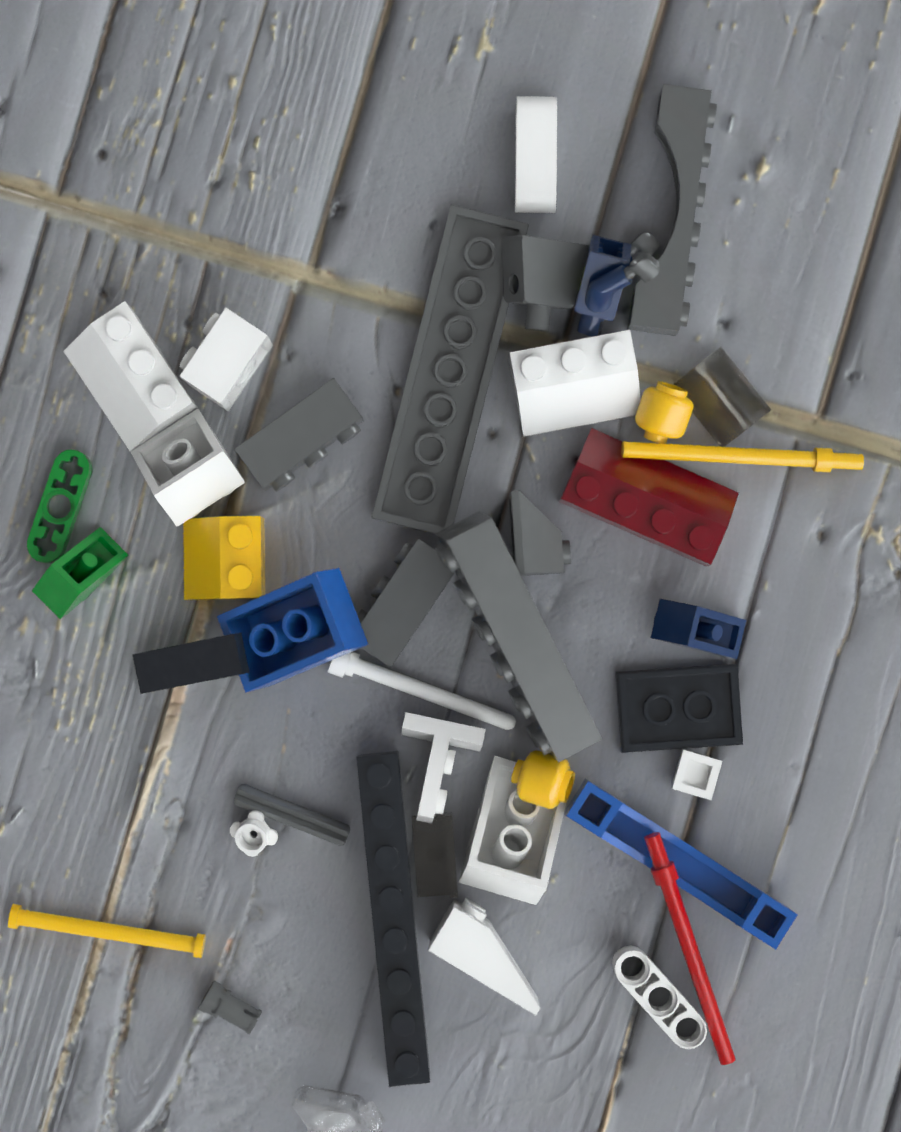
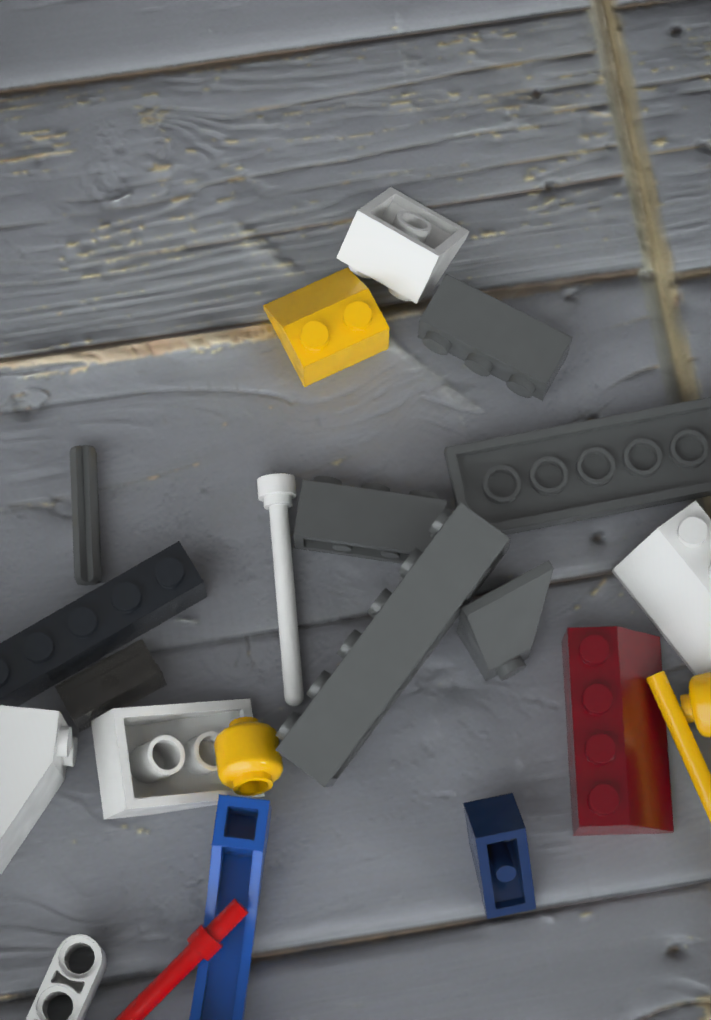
camera: 65 degrees right, 15 degrees down
green beam [27,450,92,563] -> none
green slope [32,527,128,619] -> none
white slope [63,301,198,452] -> none
black tile [132,632,249,694] -> none
white brick [179,308,273,412] -> none
blue brick [217,568,369,693] -> none
white plate [230,810,278,857] -> none
white bracket [401,712,486,824] -> none
black tile [615,664,743,753] -> none
white plate [671,749,723,800] -> none

